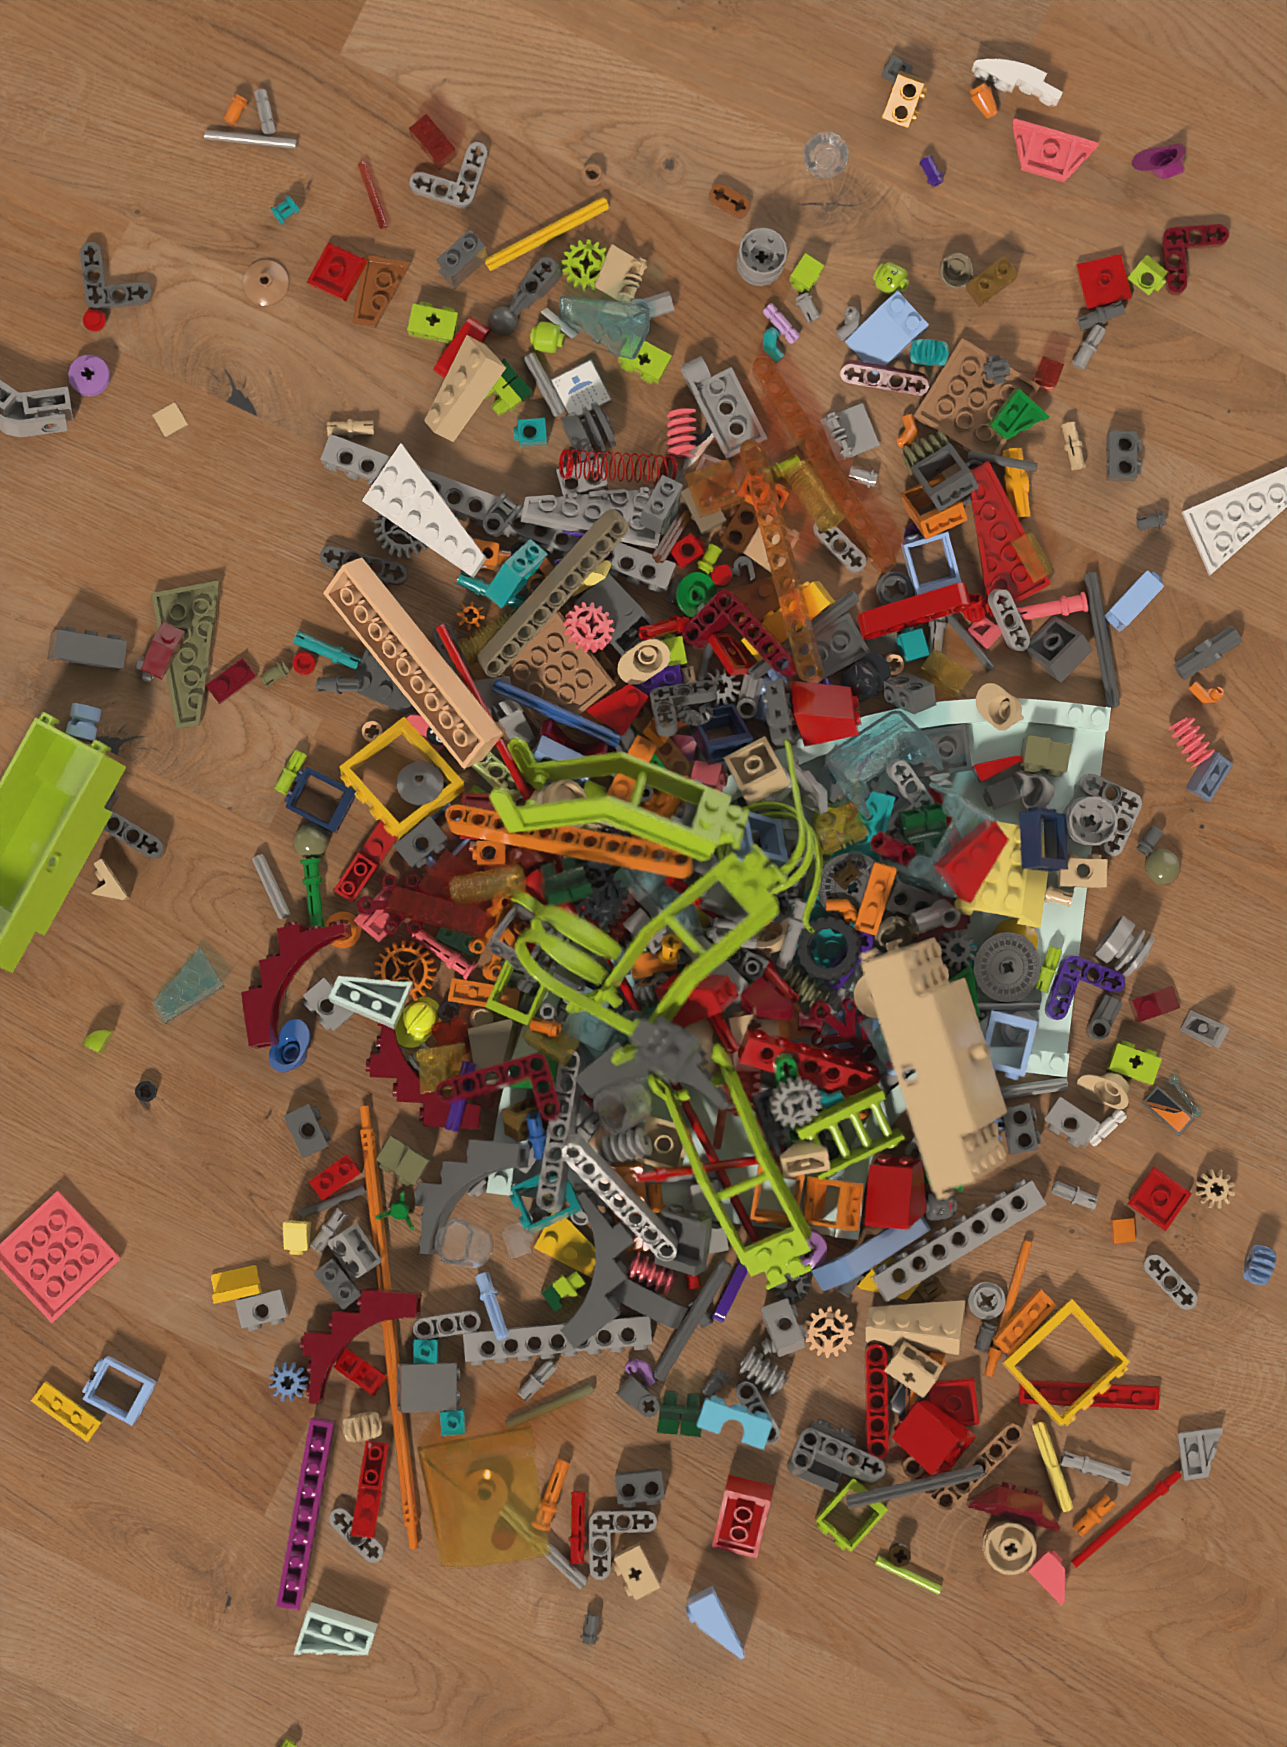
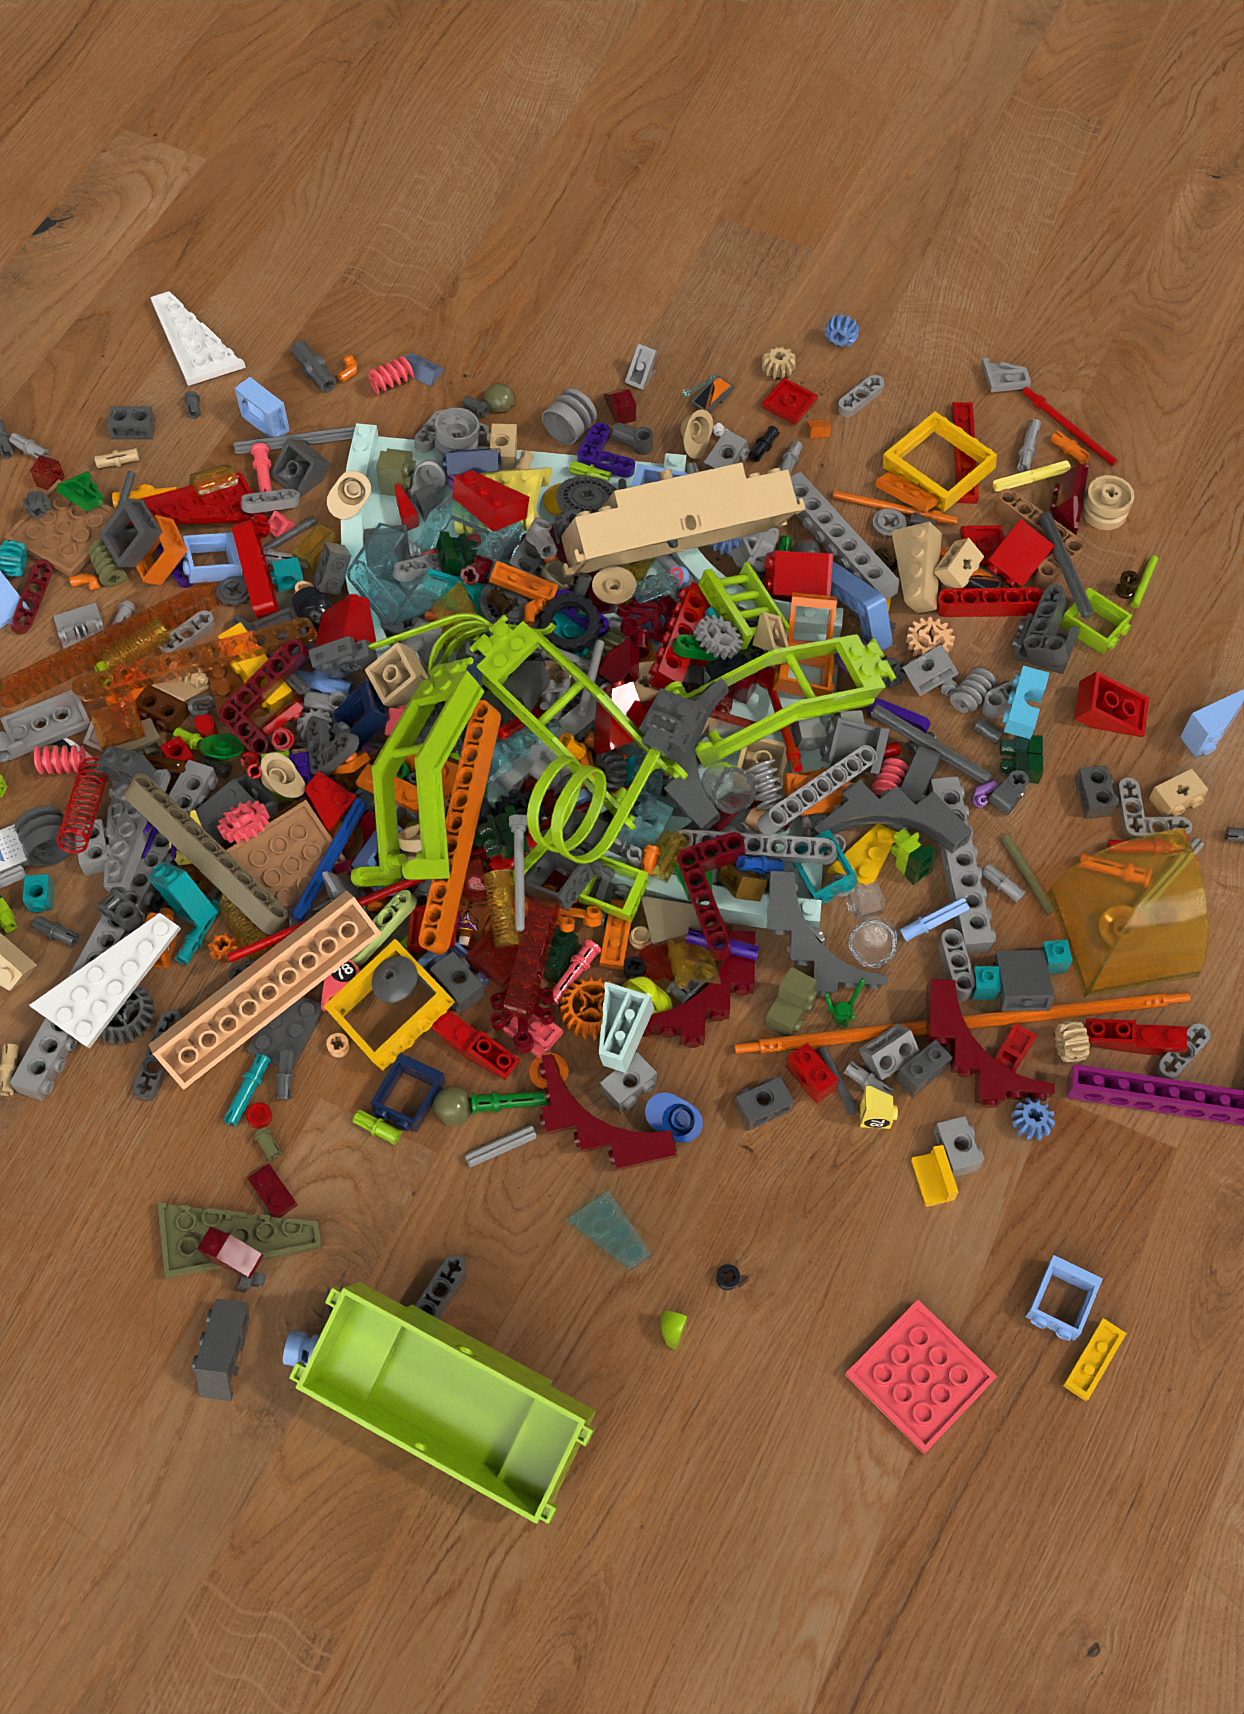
camera: 90 degrees left, 25 degrees down
tan slope [91,859,130,901] -> none
orange brick [473,841,506,865] -> none
coral slope [1027,1548,1065,1605] -> none
lime brick [1106,1040,1162,1085] -> none
none -> dark grey axle [31,916,79,948]
none -> red cone [271,728,296,751]
none -> light grey piece [509,815,528,931]
none -> light grey bar [578,640,604,717]
none -> black pin [748,426,780,462]

